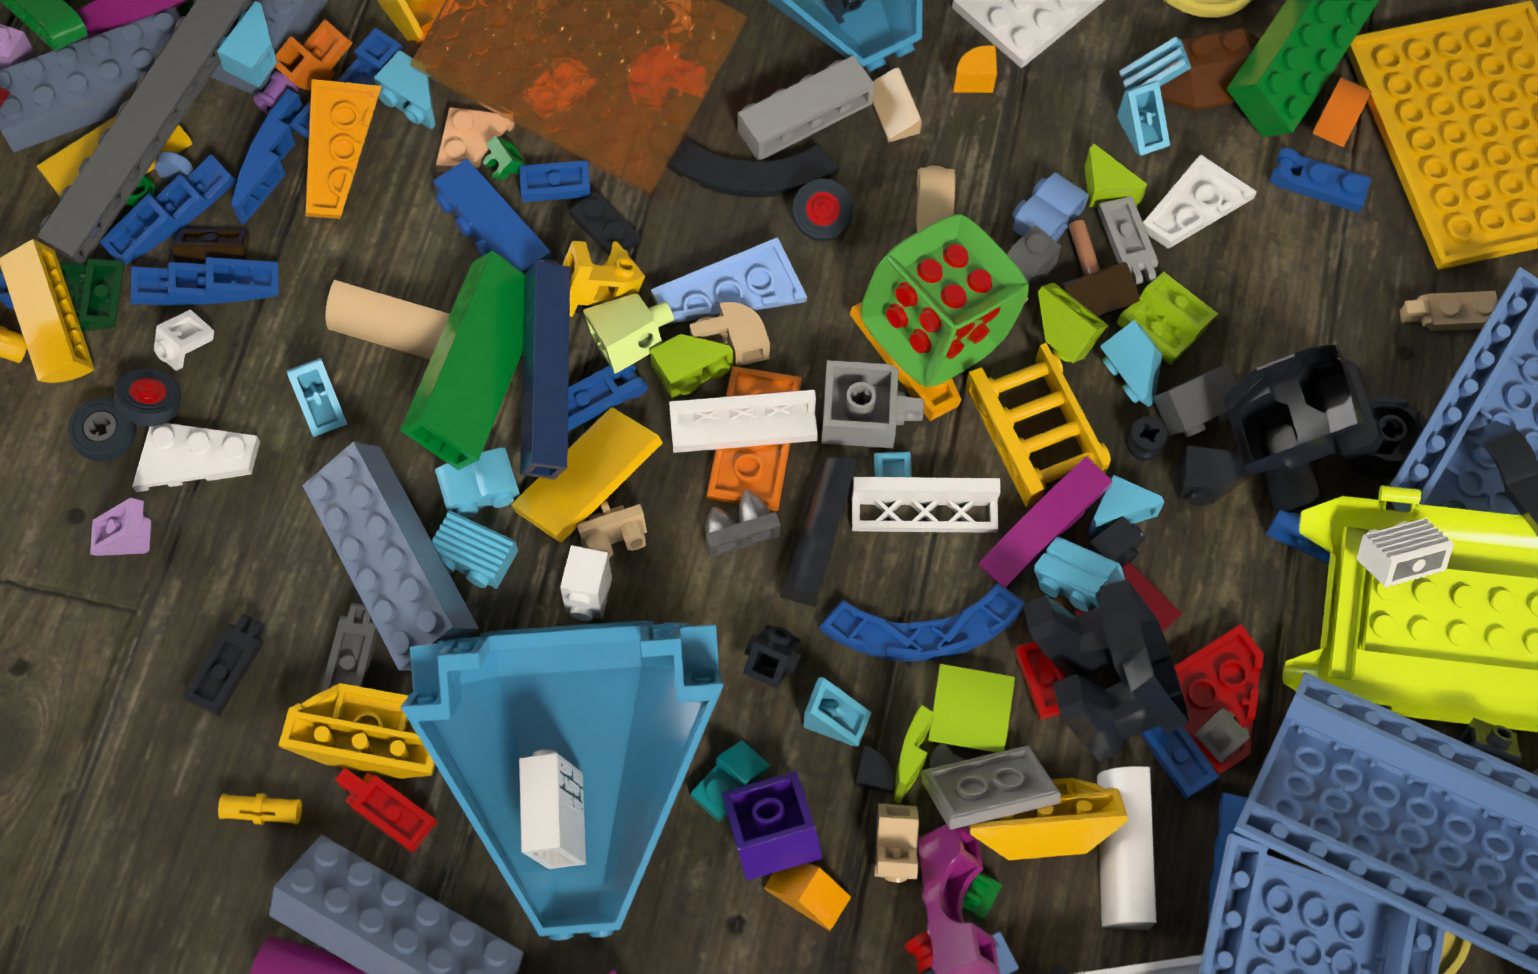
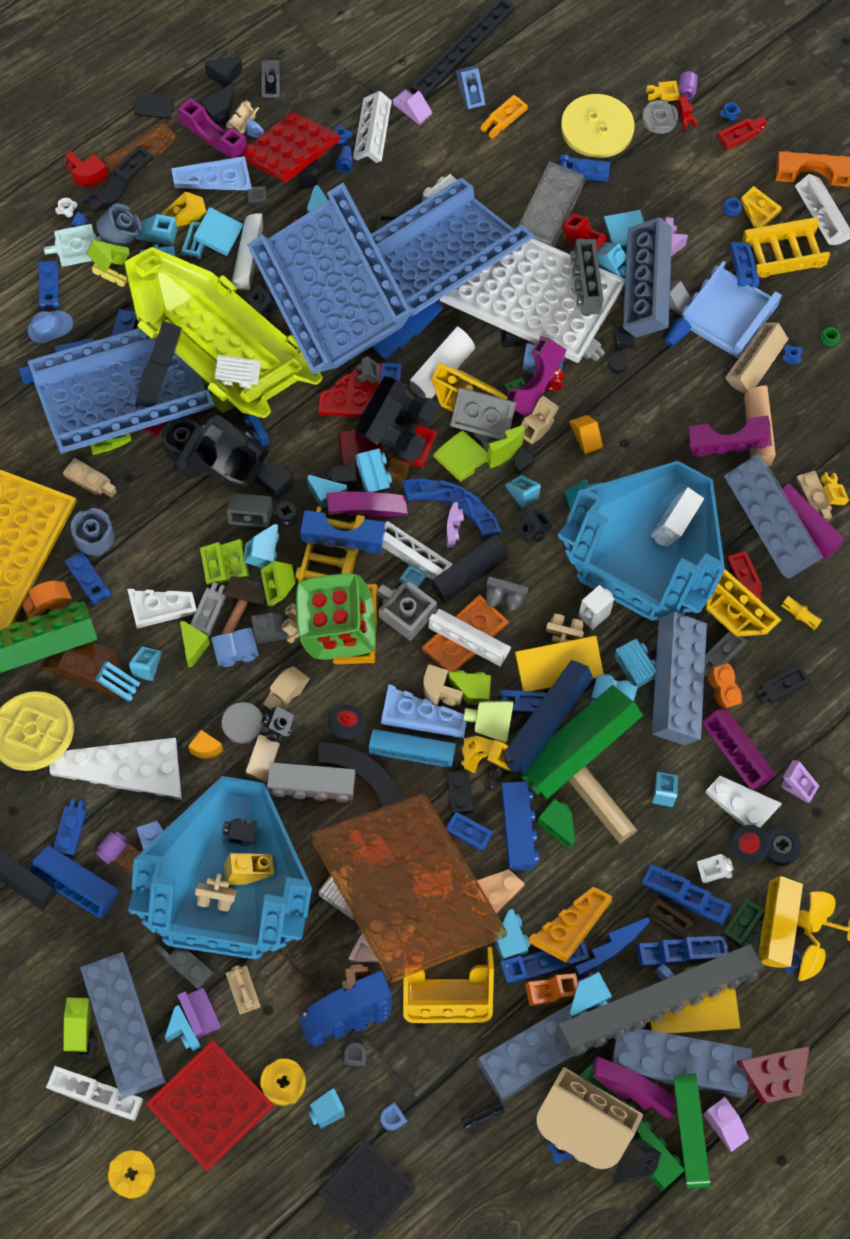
camera: 145 degrees left, 0 degrees up
green tile [483,135,529,181] -> none
dark purple brick [722,771,822,881] -> none
none -> sand blue brick [71,508,115,556]
none -> light grey tile [221,702,263,744]
none -> black brick [260,706,294,742]
none -> blue arch [300,510,385,553]
none -> dark azure brick [369,729,456,768]
none -> lavender slope [446,502,464,549]
none -> green slope [537,799,575,850]
none -> magenta brick [702,708,776,790]
none -> orange brick [707,663,742,708]

